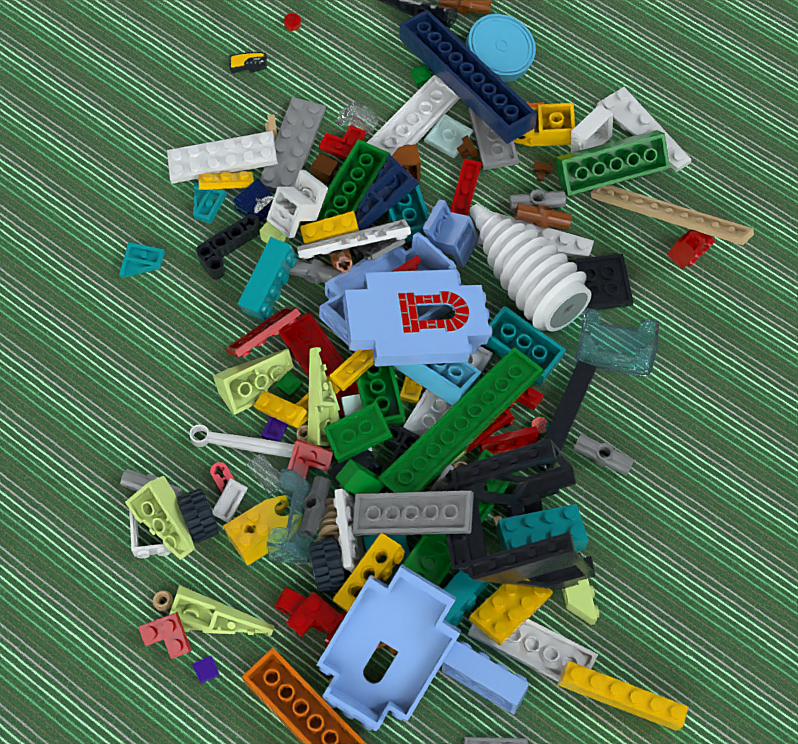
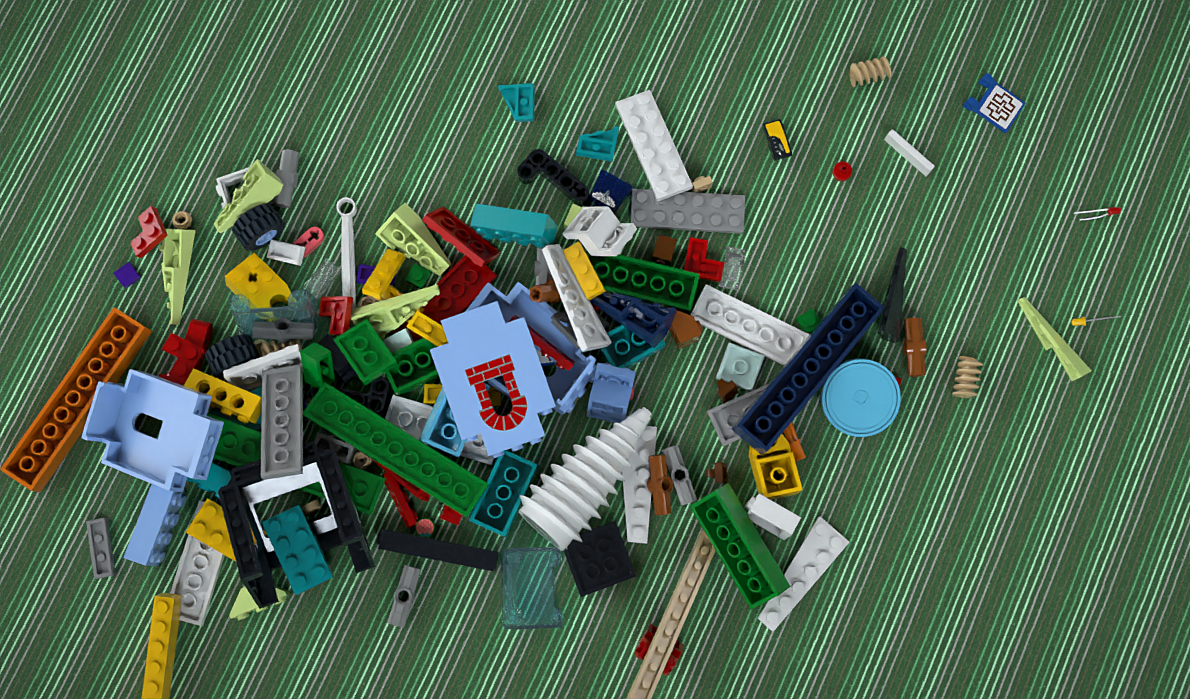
camera: 80 degrees right, 15 degrees up
yellow plate [198,171,254,190] -> none
red plate [450,159,482,216] -> none

